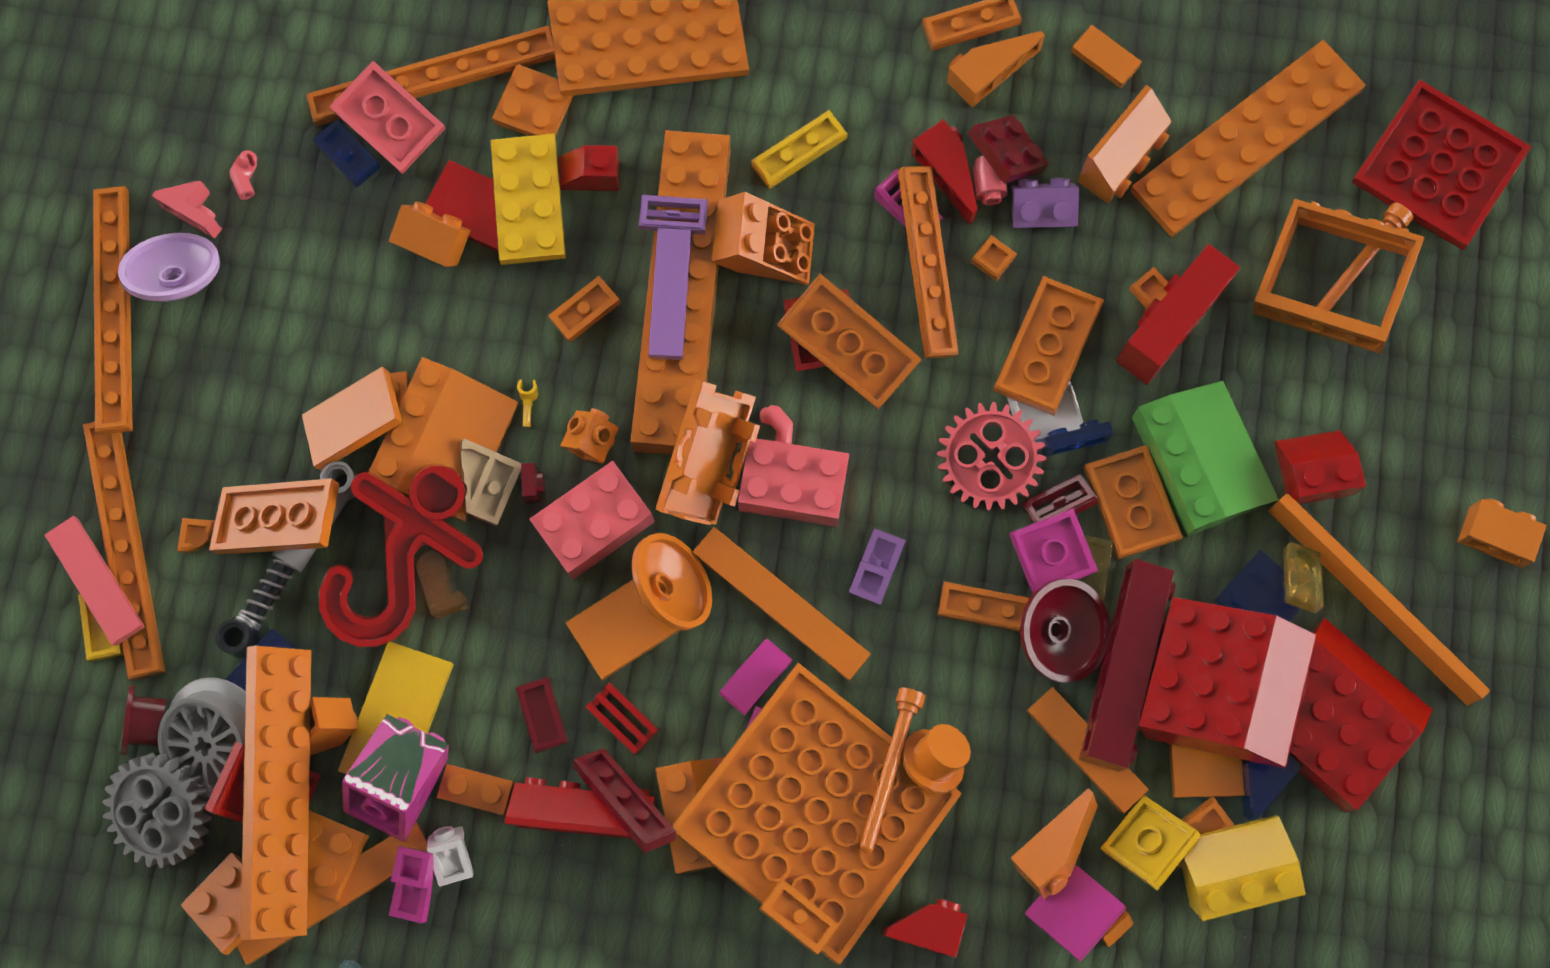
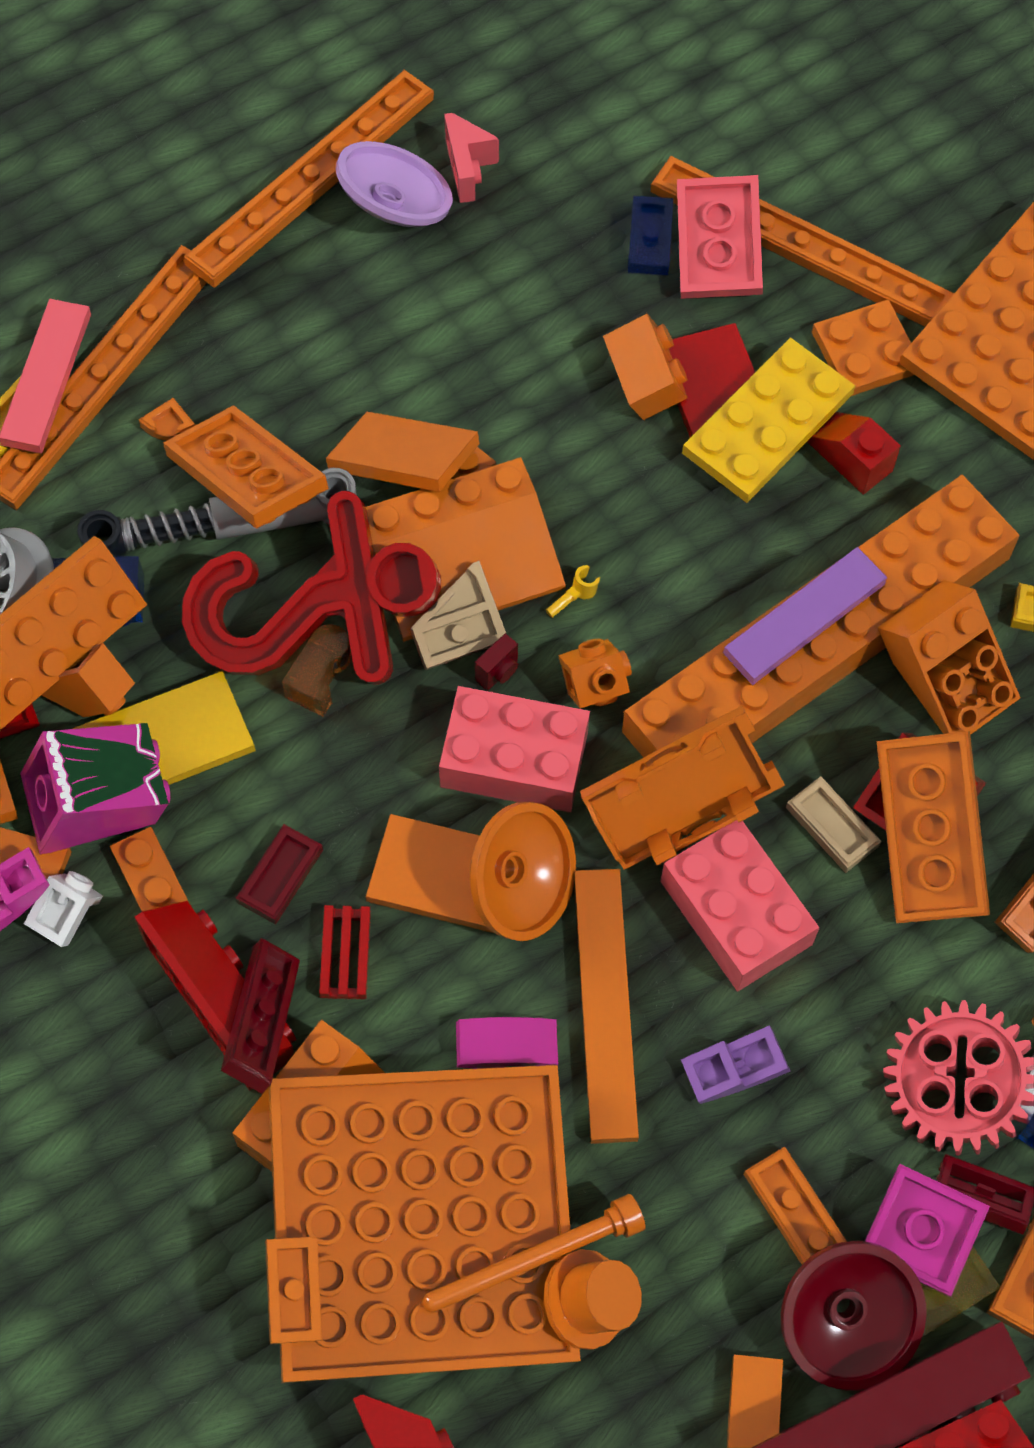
camera: 45 degrees right, 10 degrees down
coral arm [229,150,257,200] -> none
orange plate [548,276,621,343] -> none
medium lavender tile [639,195,708,234] -> none
coral arm [760,405,793,444] -> none
none -> tan tile [786,776,881,873]

